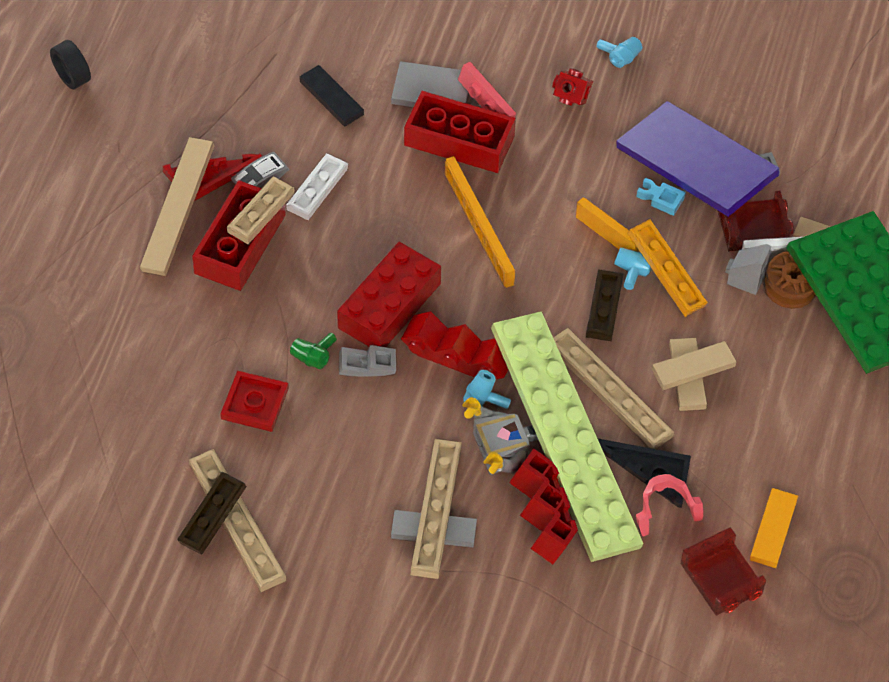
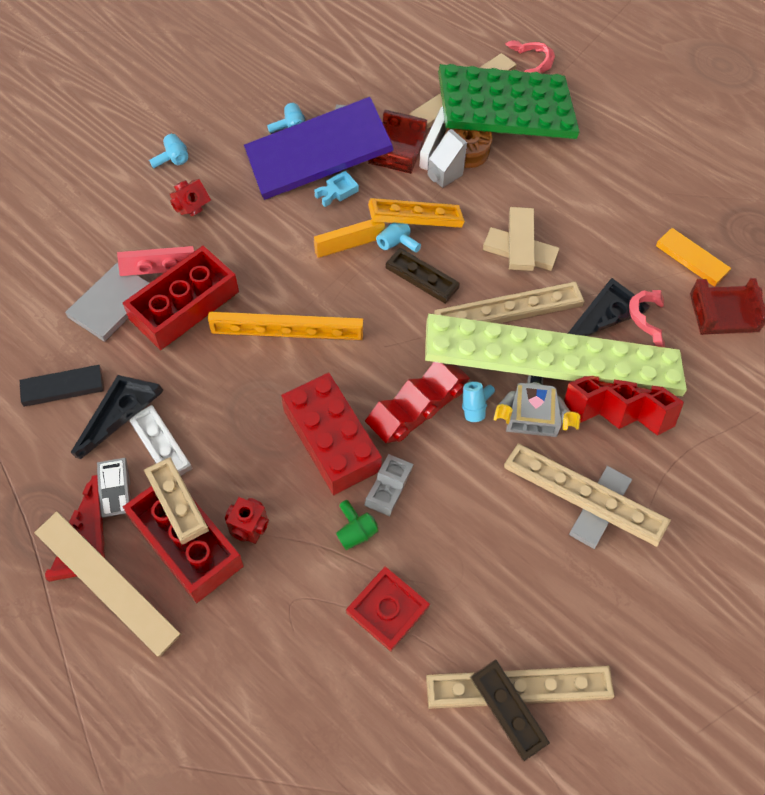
camera: 65 degrees left, 5 degrees up
none -> black wing [71,375,163,459]
none -> red brick [225,497,269,544]
none -> medium azure piece [267,103,305,134]

